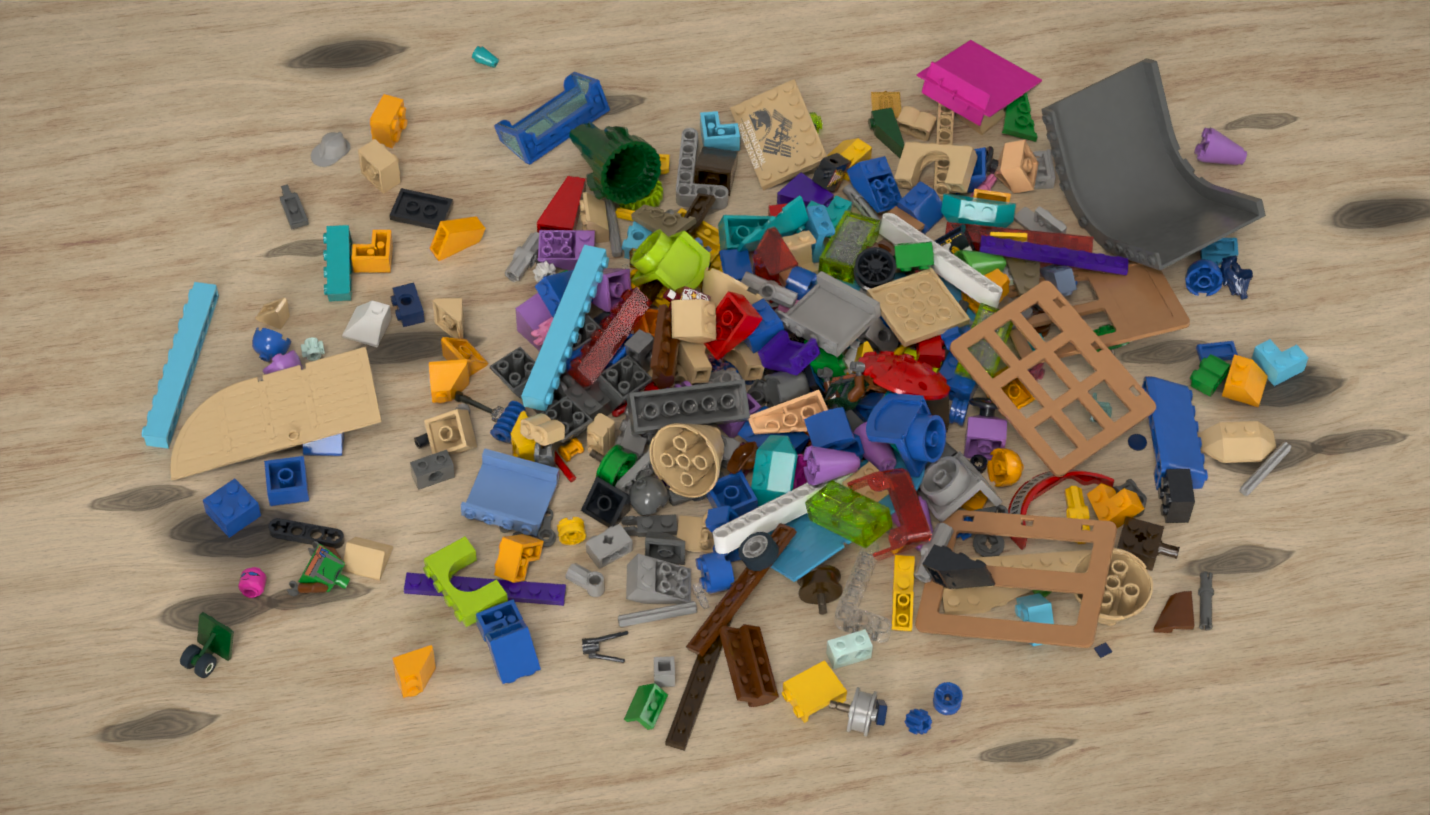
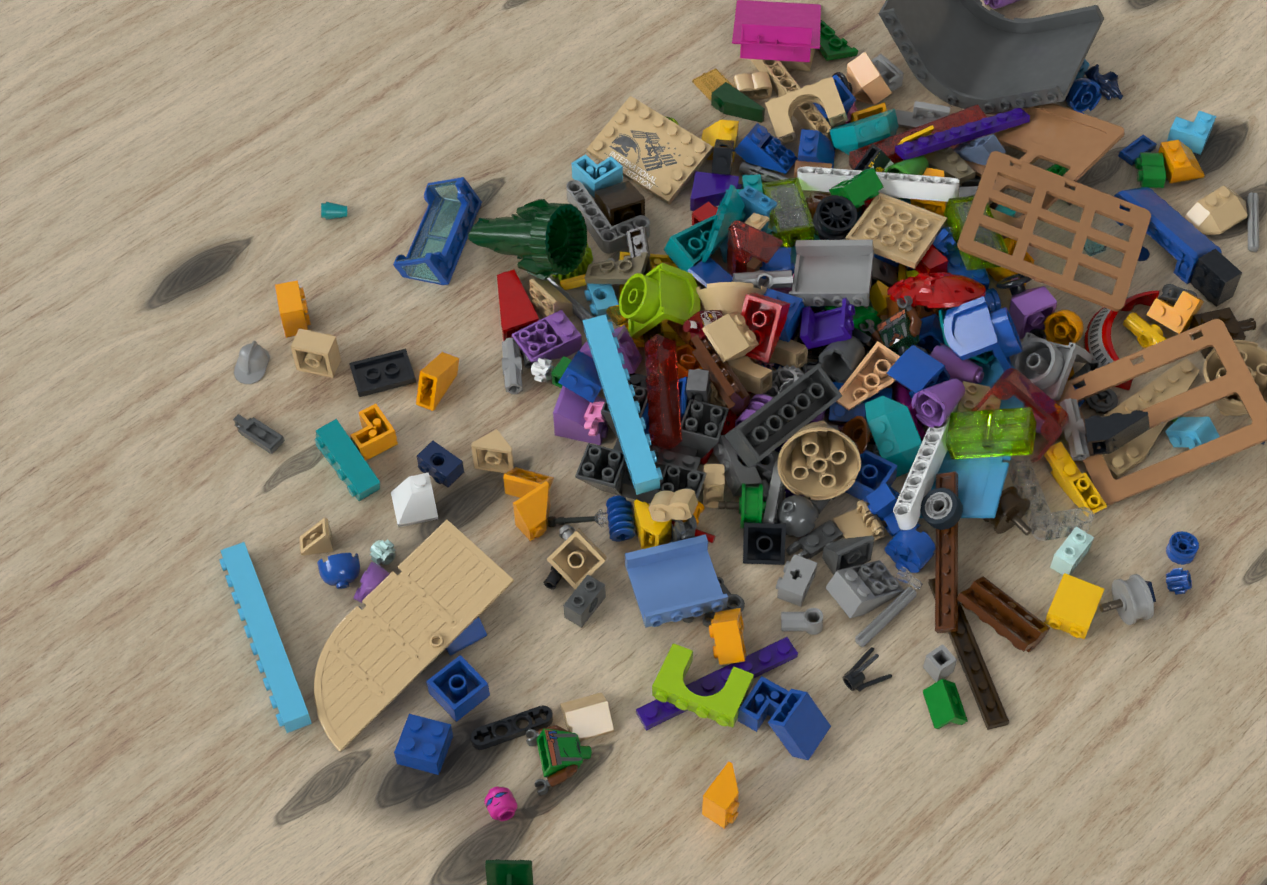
camera: 30 degrees left, 0 degrees up
yellow wheel [557,517,586,545] -> none

